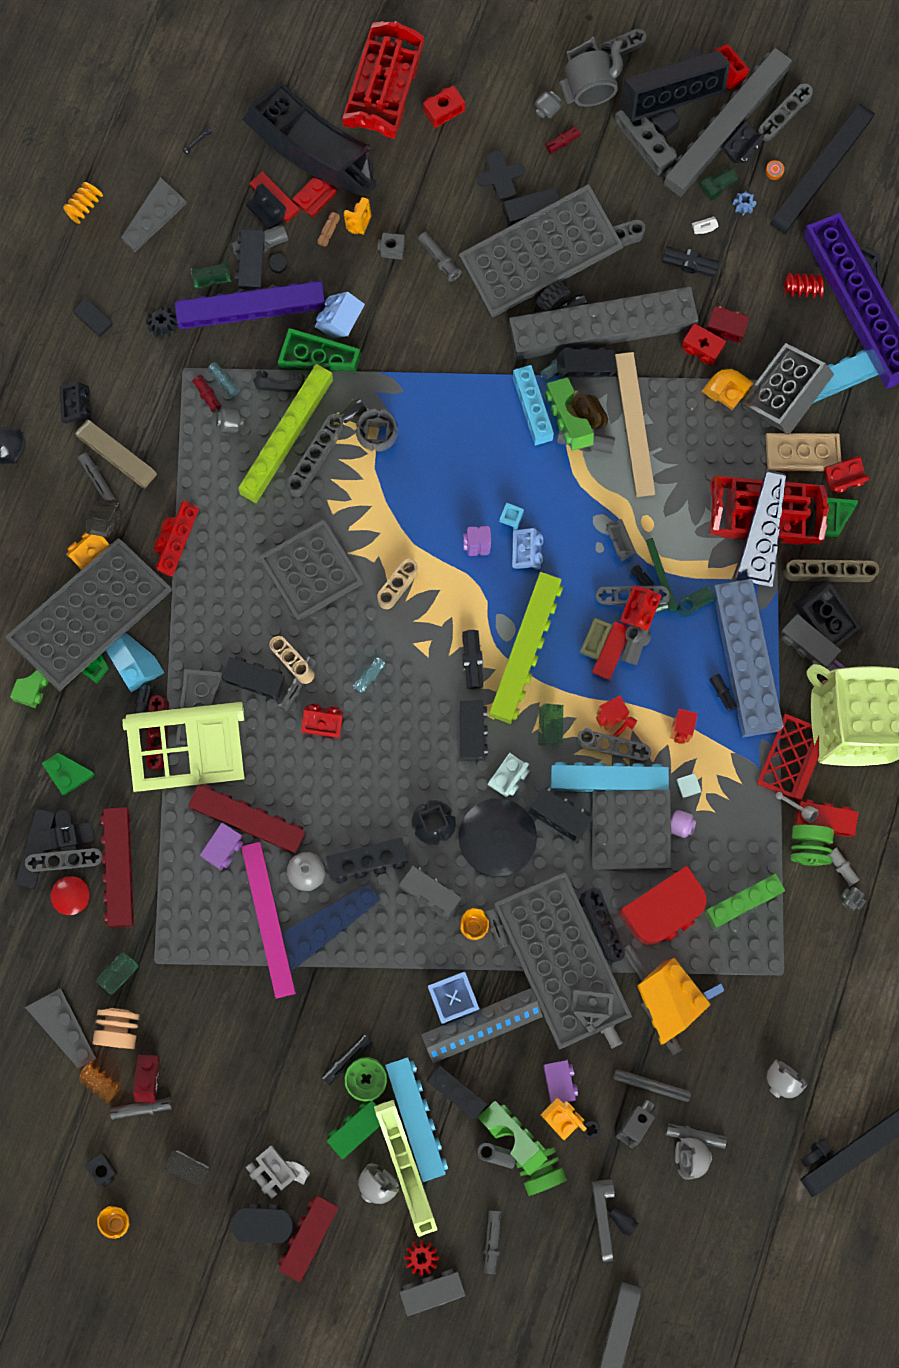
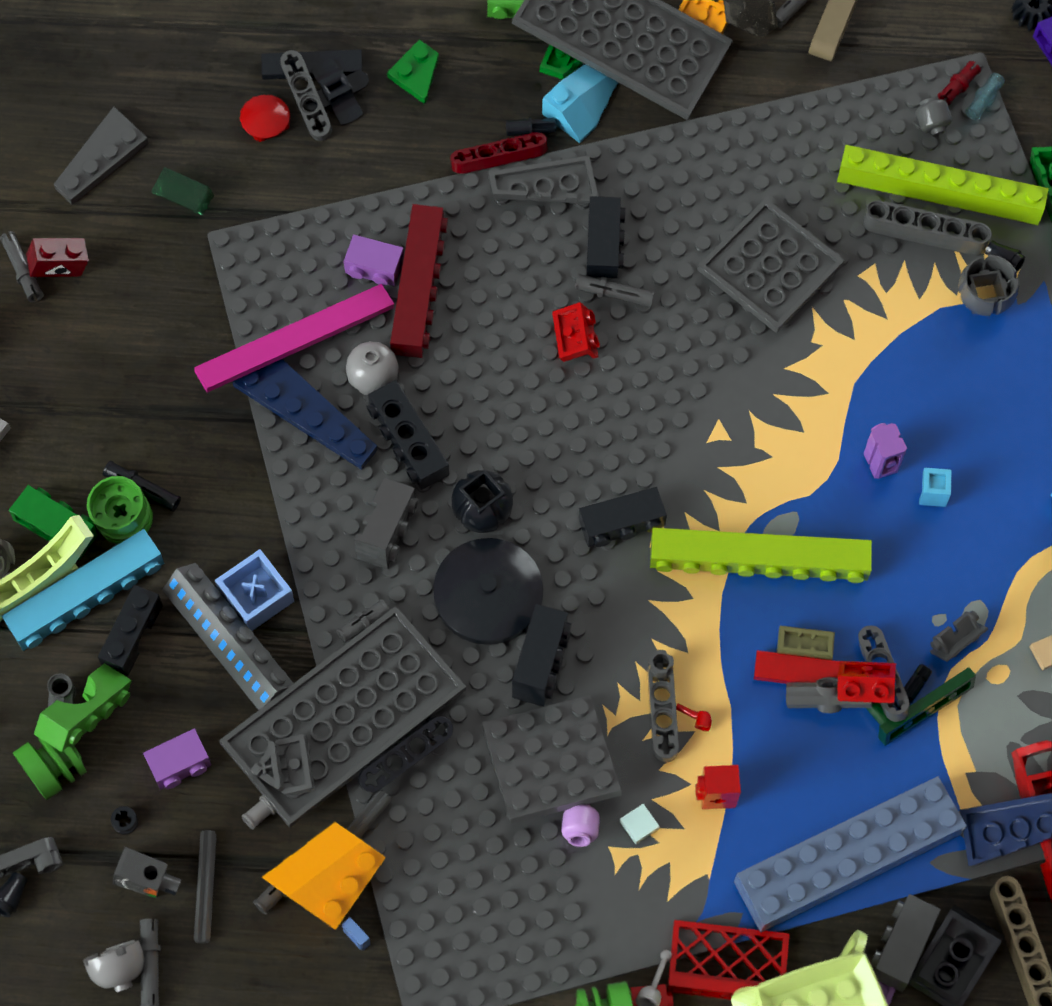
camera: 75 degrees right, 10 degrees down
clear orange piece [78,1060,122,1104] -> none
light nougat wheel [93,1008,139,1049] -> none
dark red brick [101,807,134,928] -> none
yellowish green door [123,702,245,792] -> none
red bracket [153,501,199,576] -> none
black piece [253,370,305,393] -> none
tan beam [269,636,314,684] -> none
clear light blue pin [353,657,386,694] -> none
tan beam [378,559,418,609] -> none
light orange hair [459,908,489,940] -> none
black piece [462,630,484,690] -> none
light aqua bracket [488,753,530,798] -> none
light blue bracket [512,528,543,570] -> none
clear green hinge [538,703,564,746] -> none
light orange bracket [541,1098,587,1140] -> none
medium azure brick [550,762,669,792] -> none
red brick [596,695,629,730] -> none
red brick [618,866,706,945] -> none
clear green piece [677,586,715,617] -> none
bright green arch [704,874,785,930] -> none
black axle [709,674,737,711] -> none

